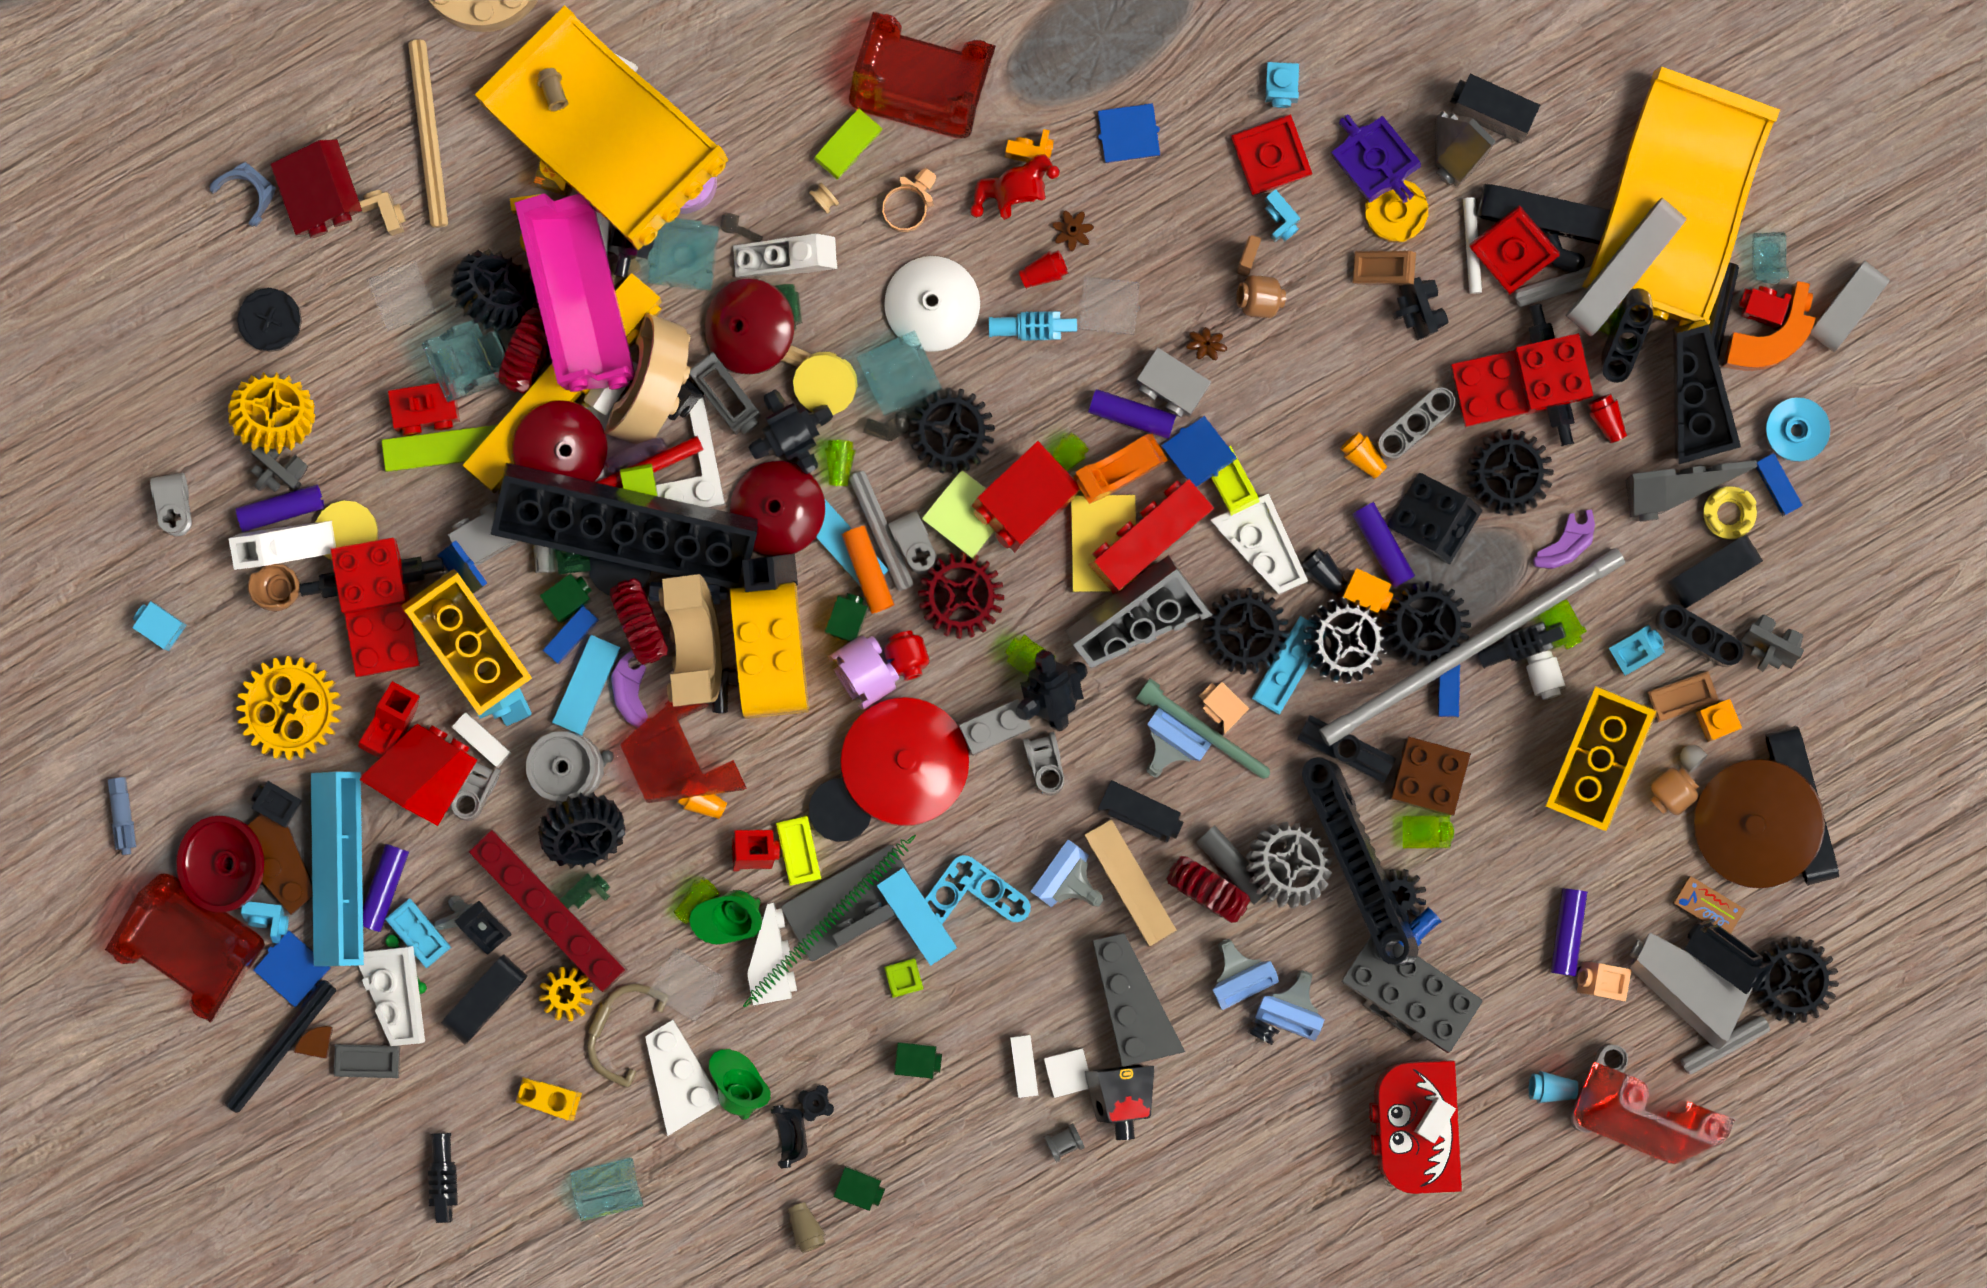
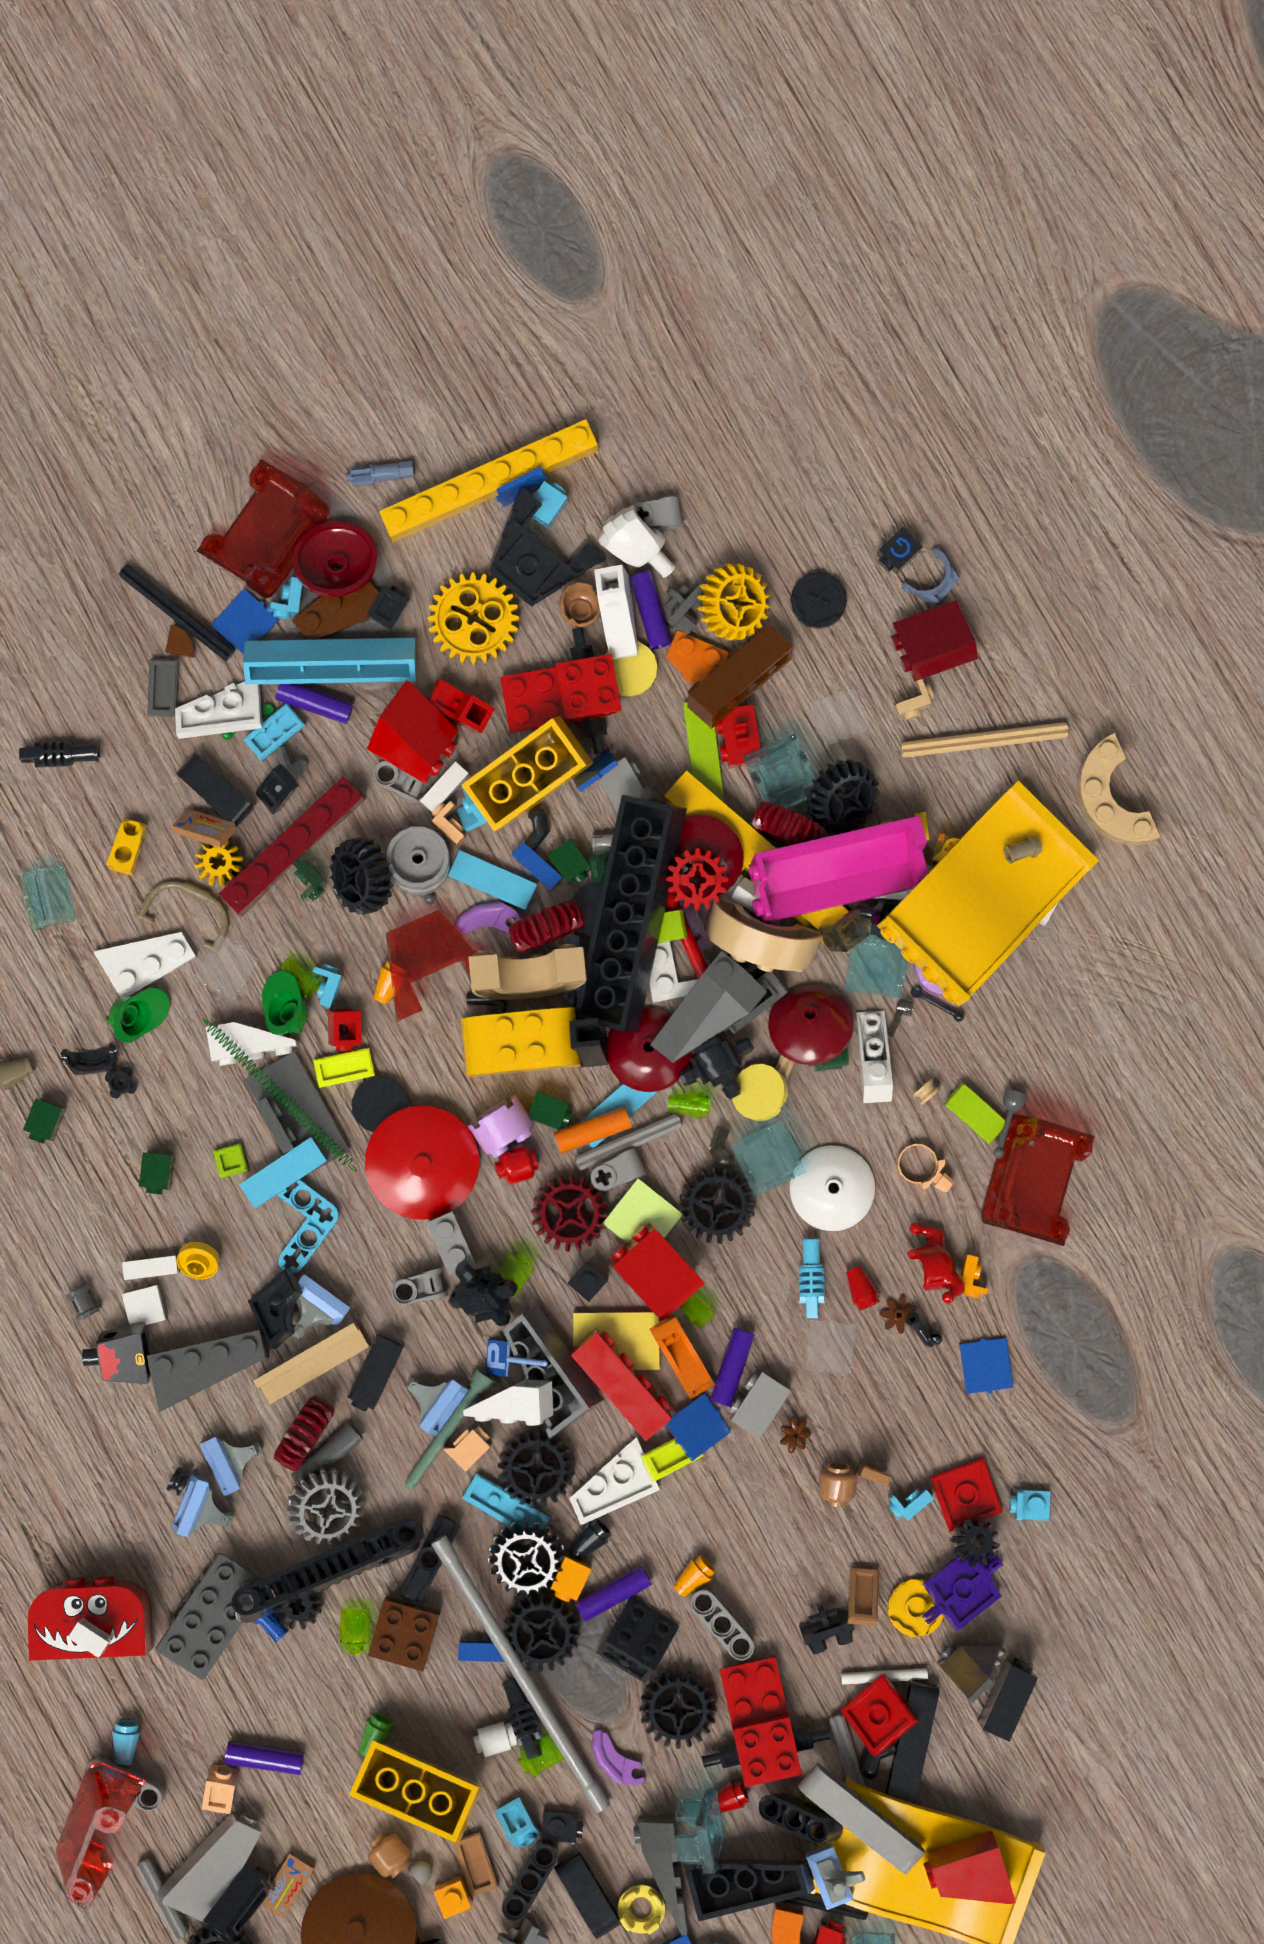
camera: 85 degrees right, 0 degrees up
none -> medium nougat tile [172,809,236,848]
none -> yellow plate [176,1242,220,1279]
none -> black tile [248,1268,303,1349]
none -> medium azure bracket [312,964,343,1009]
none -> bright green cone [358,1713,394,1757]
none -> yellow brick [379,419,598,543]
none -> light nougat bracket [431,801,465,847]
none -> white slope [463,1379,553,1425]
none -> piece [486,1340,548,1377]
none -> black wing [487,487,606,607]
none -> blue piece [496,467,547,508]
none -> black arm [524,807,550,851]
none -> black bracket [541,1810,583,1846]
none -> black brick [567,1261,608,1302]
none -> white piece [598,505,676,578]
none -> dark grey wedge [650,951,767,1063]
none -> red gear [665,847,728,911]
none -> orange wing [666,630,730,686]
none -> clear light blue panel [675,1790,725,1874]
none -> reddish brown brick [687,625,793,729]
none -> piece [806,1843,866,1910]
none -> clear smoke bracket [819,910,870,952]
none -> black brick [877,527,923,575]
none -> black arm [906,1312,942,1347]
none -> black hinge [911,987,964,1022]
none -> red slope [923,1831,1016,1904]
none -> black gear [950,1517,1000,1567]
none -> dark grey hinge [993,1089,1027,1158]

